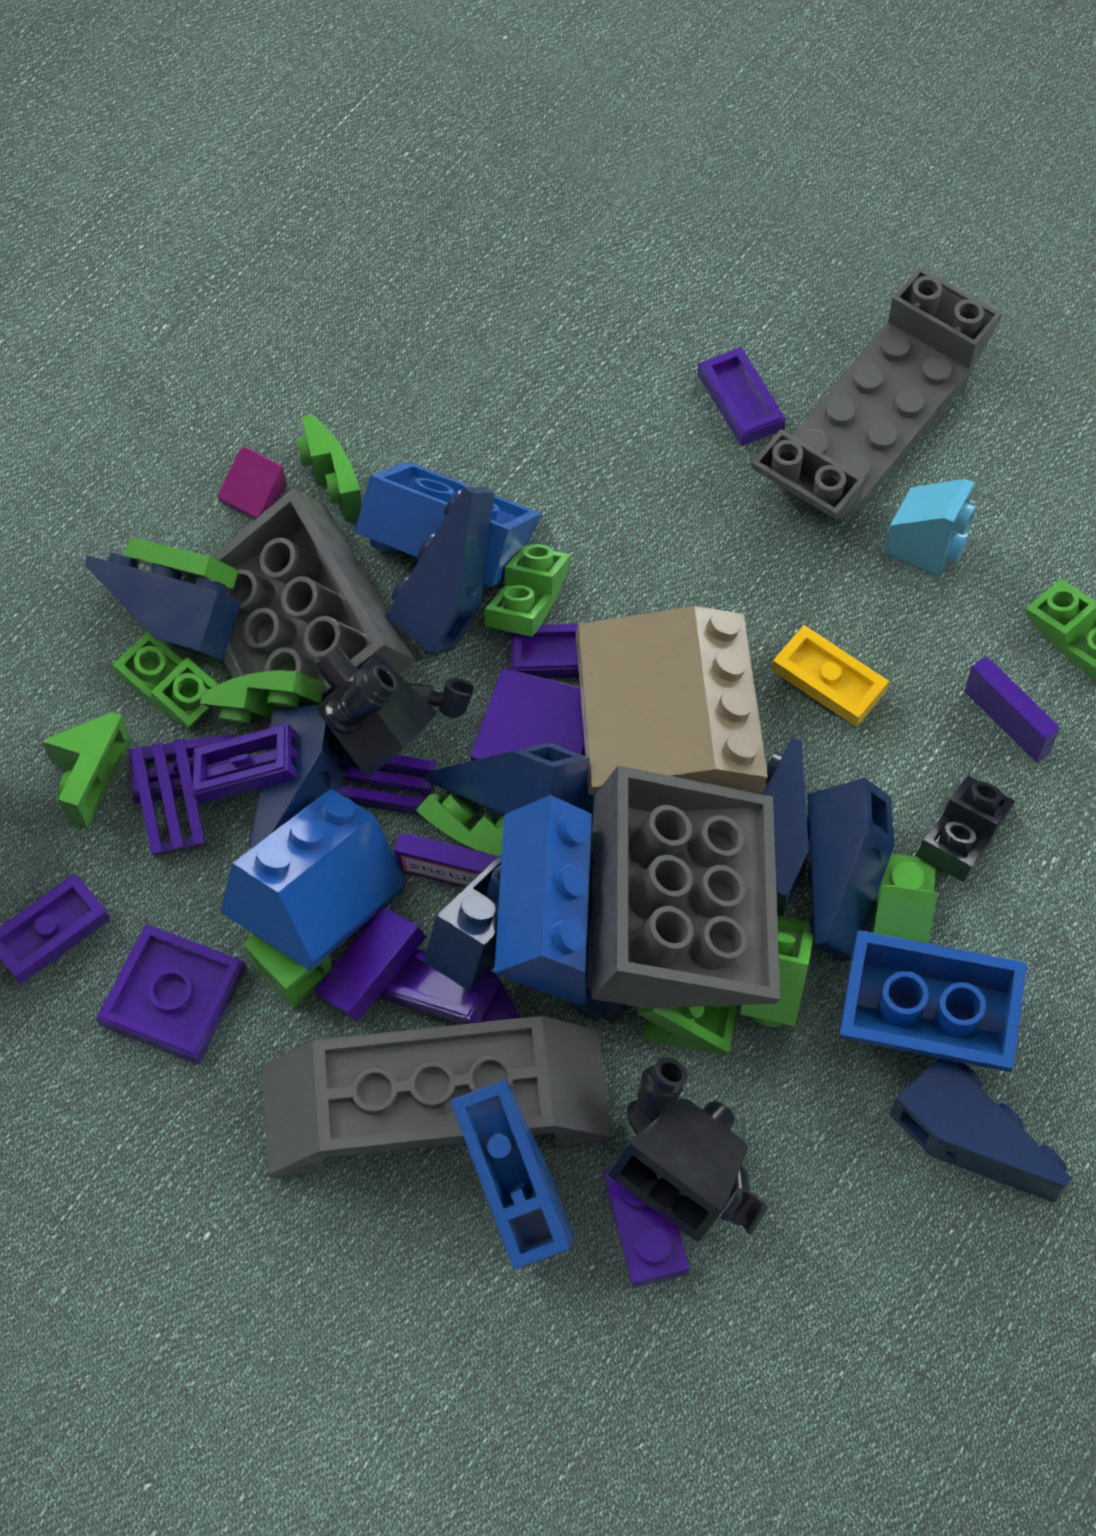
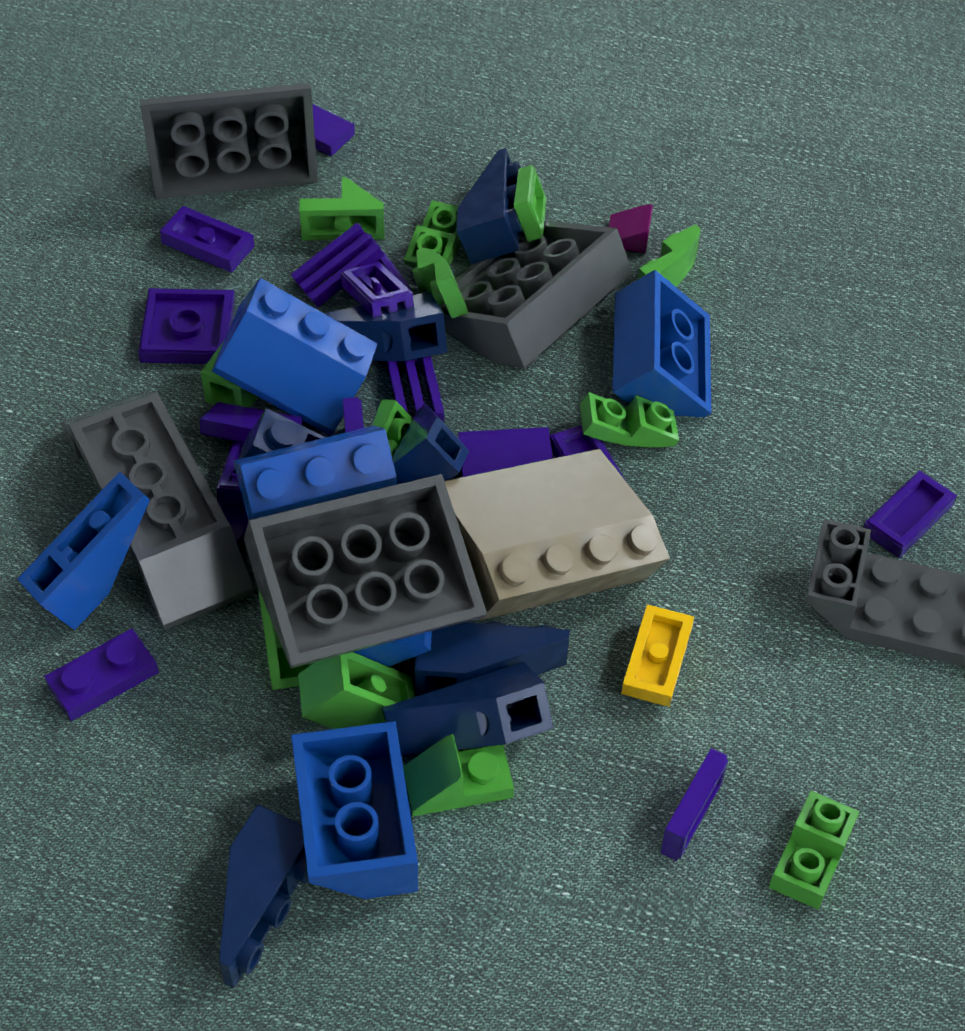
camera: 65 degrees right, 10 degrees down
black torso [313,646,474,778] -> none
dark blue slope [385,487,494,653] -> none
black torso [608,1057,768,1242] -> none
medium azure slope [884,479,977,577] -> none
black slope [915,775,1015,882] -> none

